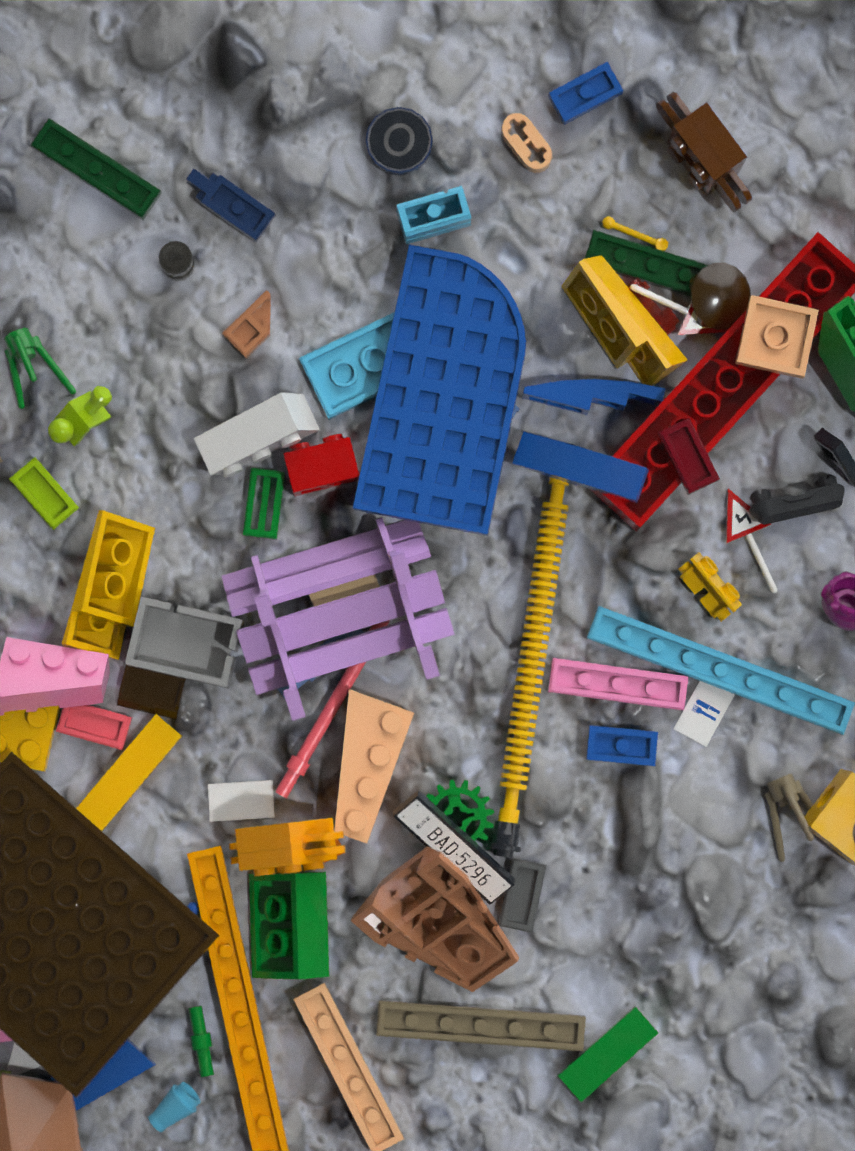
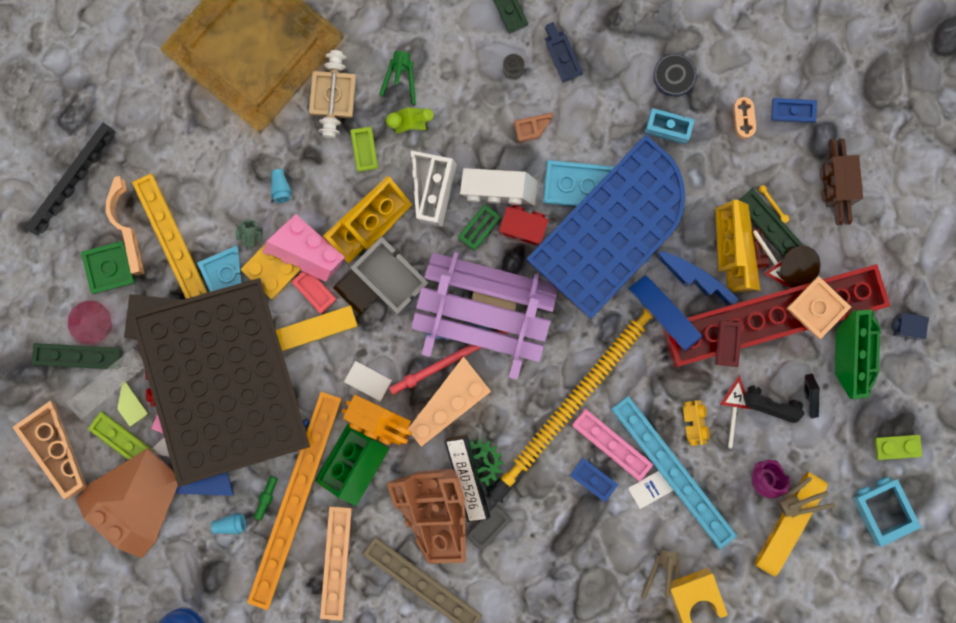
camera: 35 degrees right, 0 degrees up
none -> white wedge [411,151,457,227]

